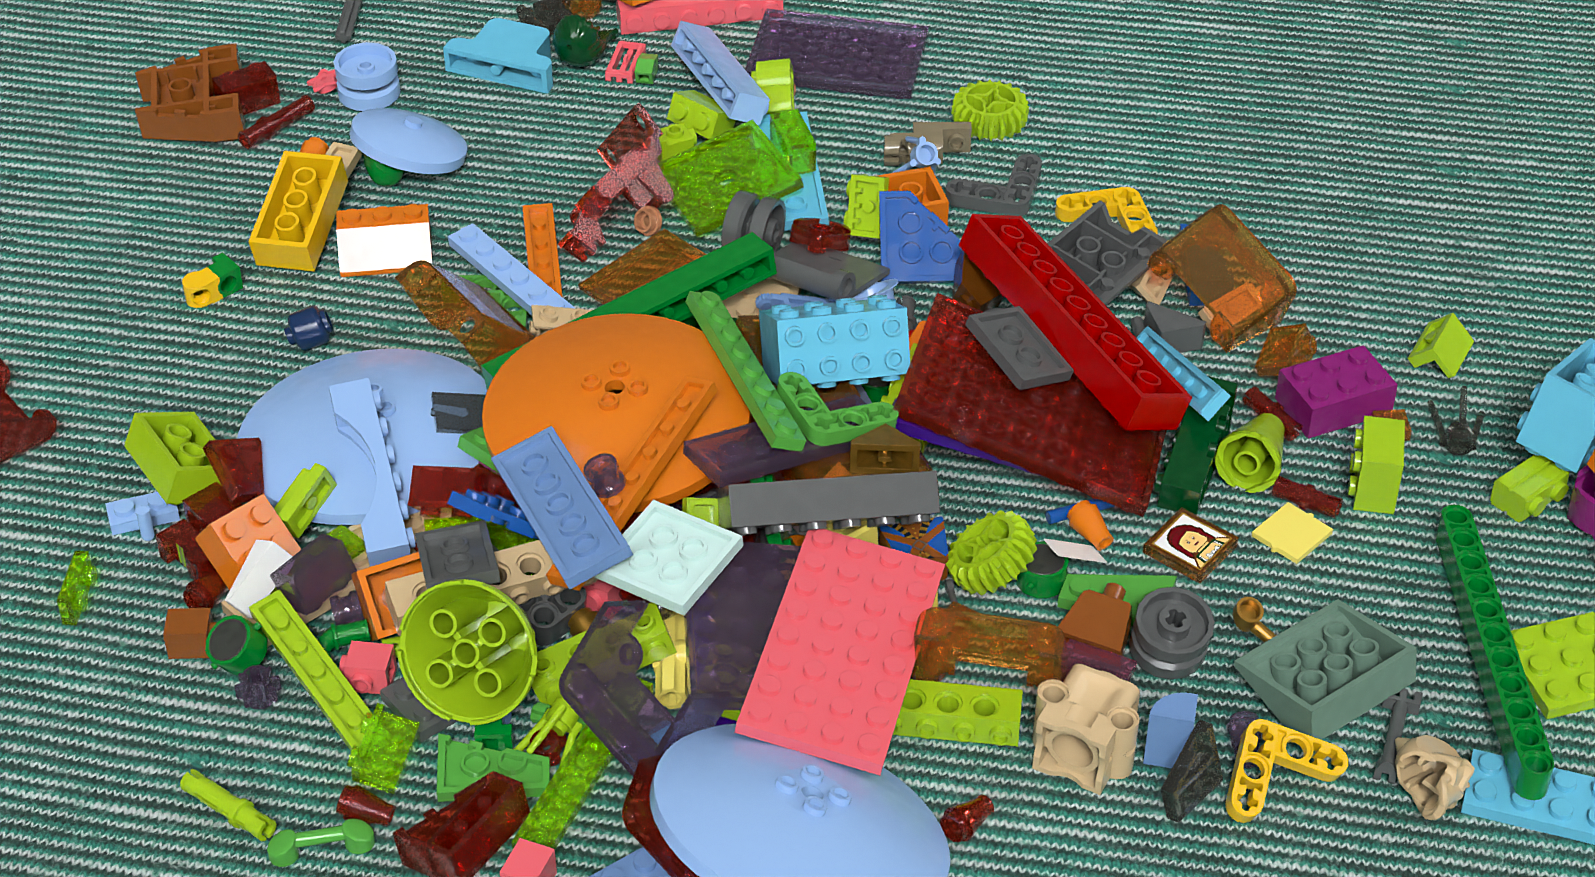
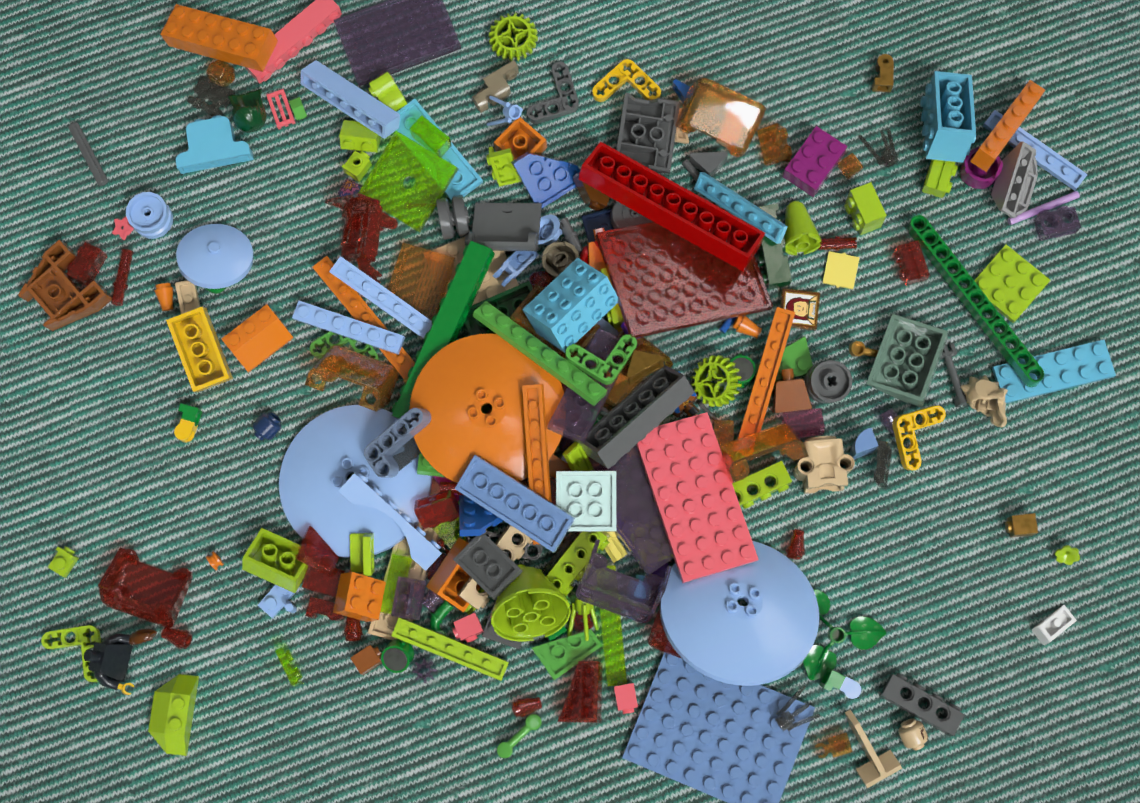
camera: 25 degrees left, 35 degrees up
lime pin [180,769,277,841] -> none
white slope [225,540,294,619] -> none
clear neon green bracket [347,703,420,794] -> none
tan hinge [529,305,592,337] -> none
wheel [583,453,626,498] -> none
nougat plate [634,206,662,236] -> none
clear red plate [789,218,851,253] -> none
dark grey plate [965,306,1074,390] -> none
white sticker [1044,539,1107,563] -> none
clear red pin [1243,386,1303,441] -> none
lime panel [1407,313,1474,378] -> none
none -> orange bush [206,551,224,570]
none -> light blue plate [329,256,432,339]
none -> sand blue beam [364,408,431,478]
none -> orange plate [733,307,795,460]
none -> pearl gold leg [872,54,894,92]
none -> clear red brick [893,240,930,286]

